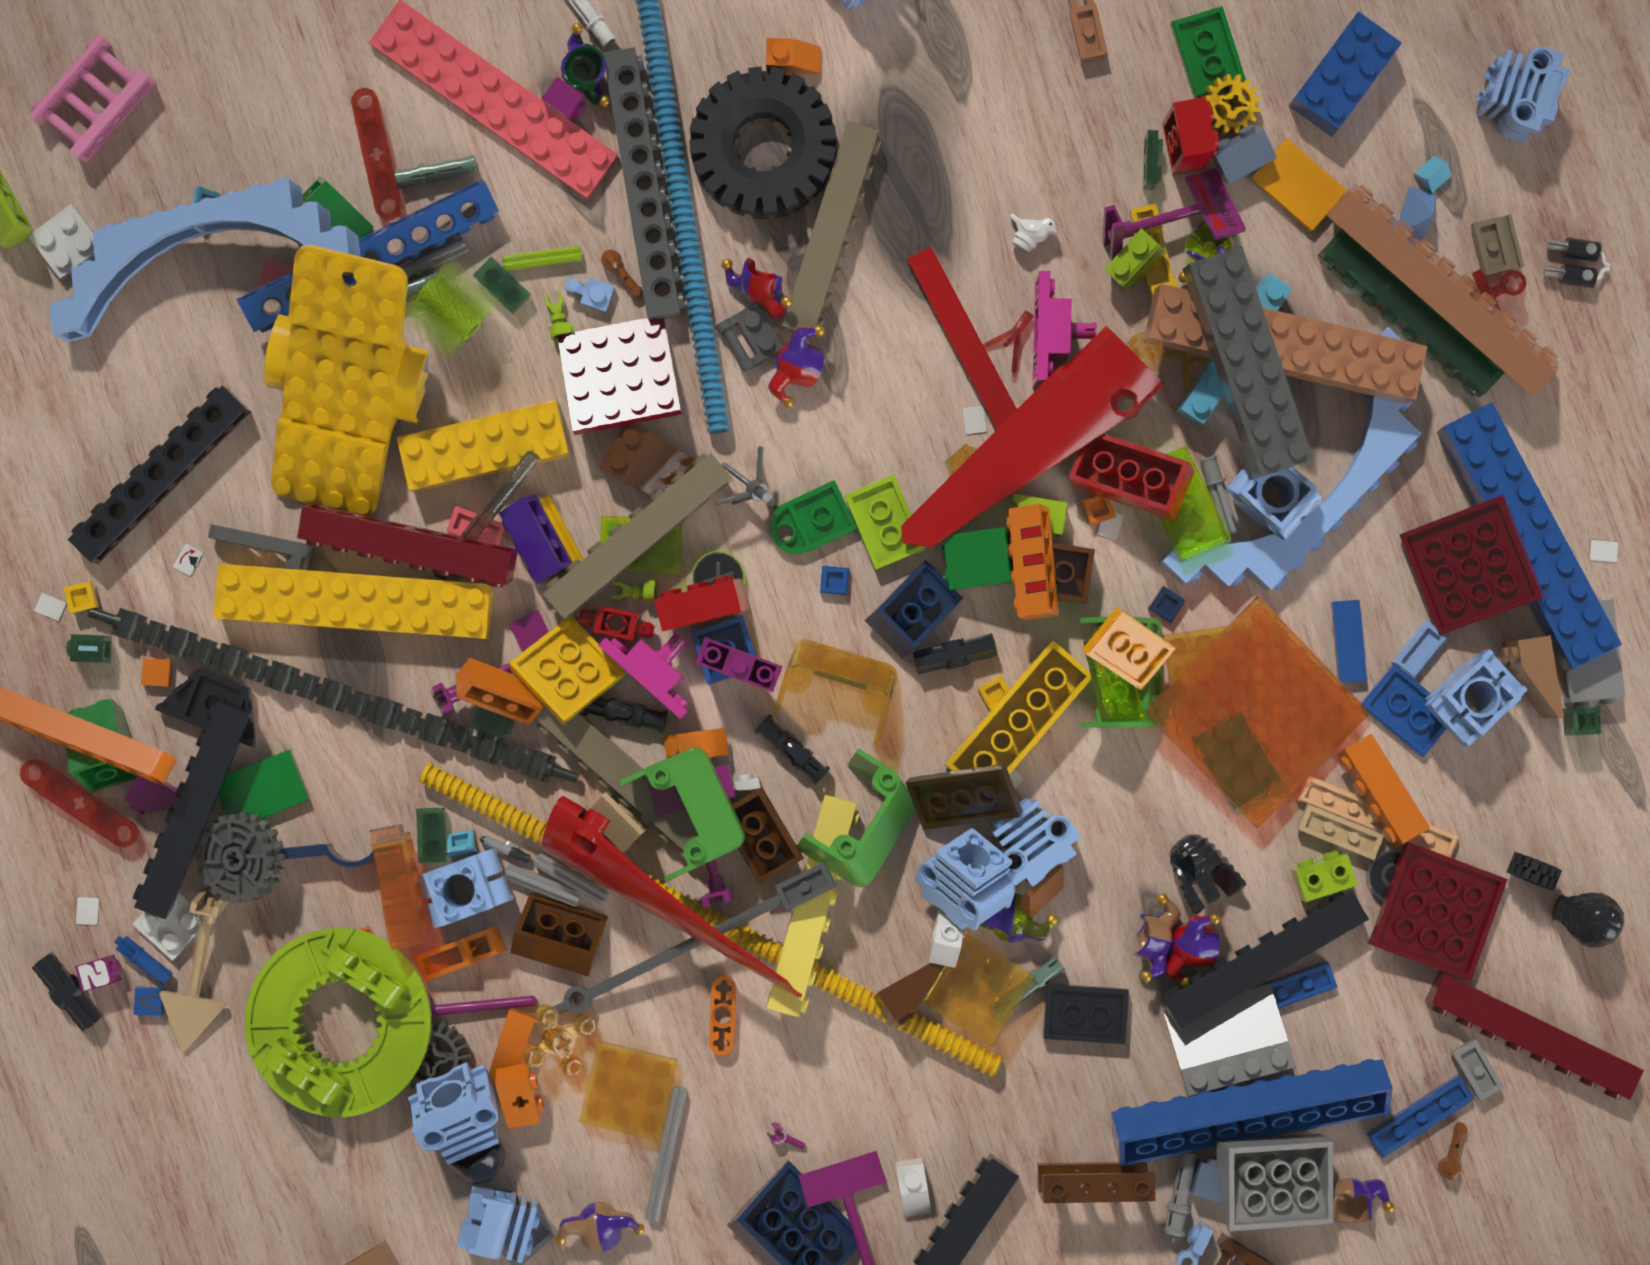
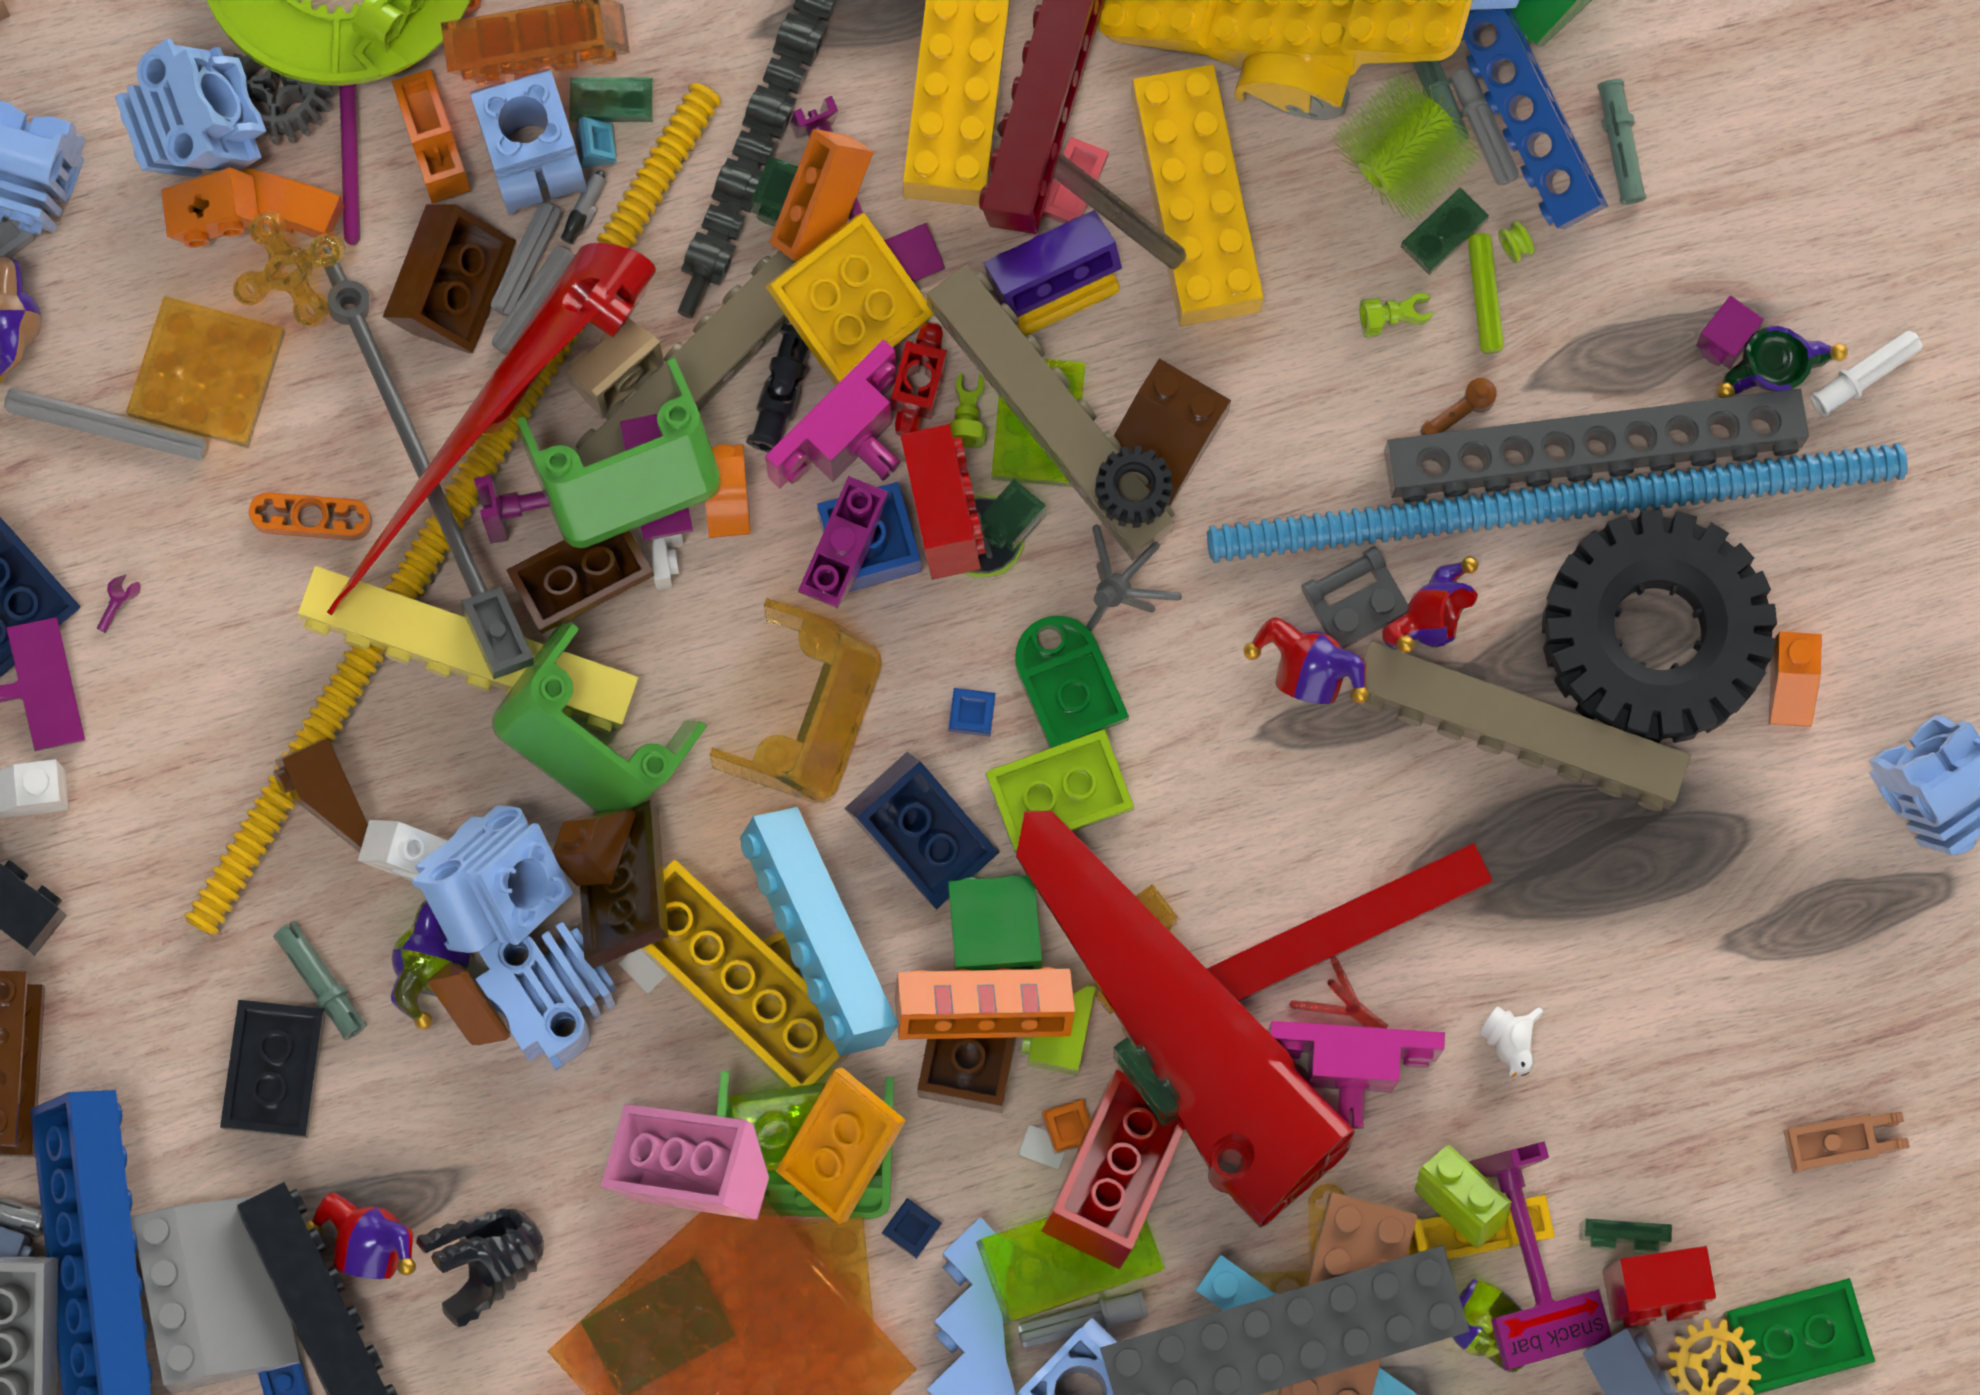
camera: 90 degrees right, 10 degrees down
clear red piece [351,88,403,221] -> none
coral plate [368,0,619,200] -> none
black cylinder [450,1137,505,1184] -> none
plate [557,318,682,435] -> none
light blue plate [565,277,615,313] -> none
black piece [754,714,830,786] -> none
black piece [913,633,998,675] -> none
clear yellow plate [922,933,1036,1047] -> none
white sticker [963,406,987,434] -> none
piece [1133,893,1181,983] -> none
none -> reddish brown slope [552,809,636,886]
none -> bright pink slope [600,1104,769,1220]
none -> medium azure brick [740,807,899,1056]
none -> clear green brick [981,479,1046,553]
none -> black tyre [1095,446,1173,528]
none -> clear green plate [1113,1037,1180,1126]
none -> lime bush [1498,221,1535,263]

